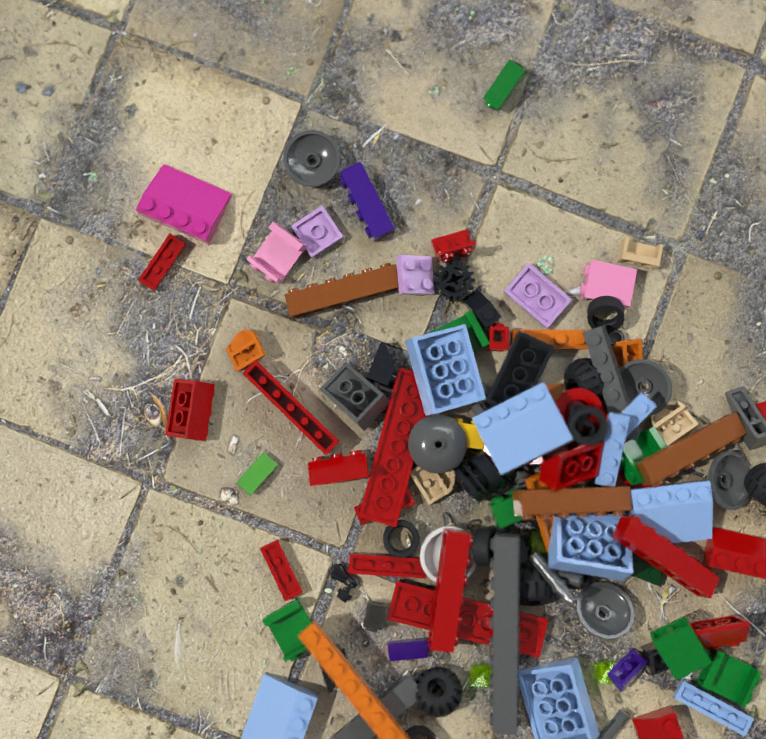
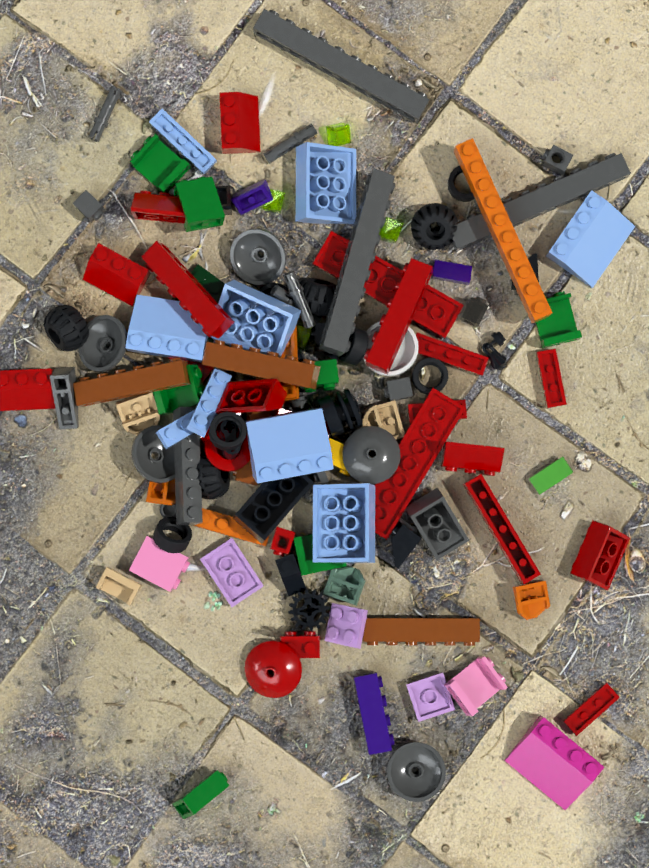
camera: 170 degrees left, 0 degrees up
none -> red dish [244,640,302,698]
none -> sand green slope [323,566,366,606]
none -> dark grey brick [383,377,413,402]

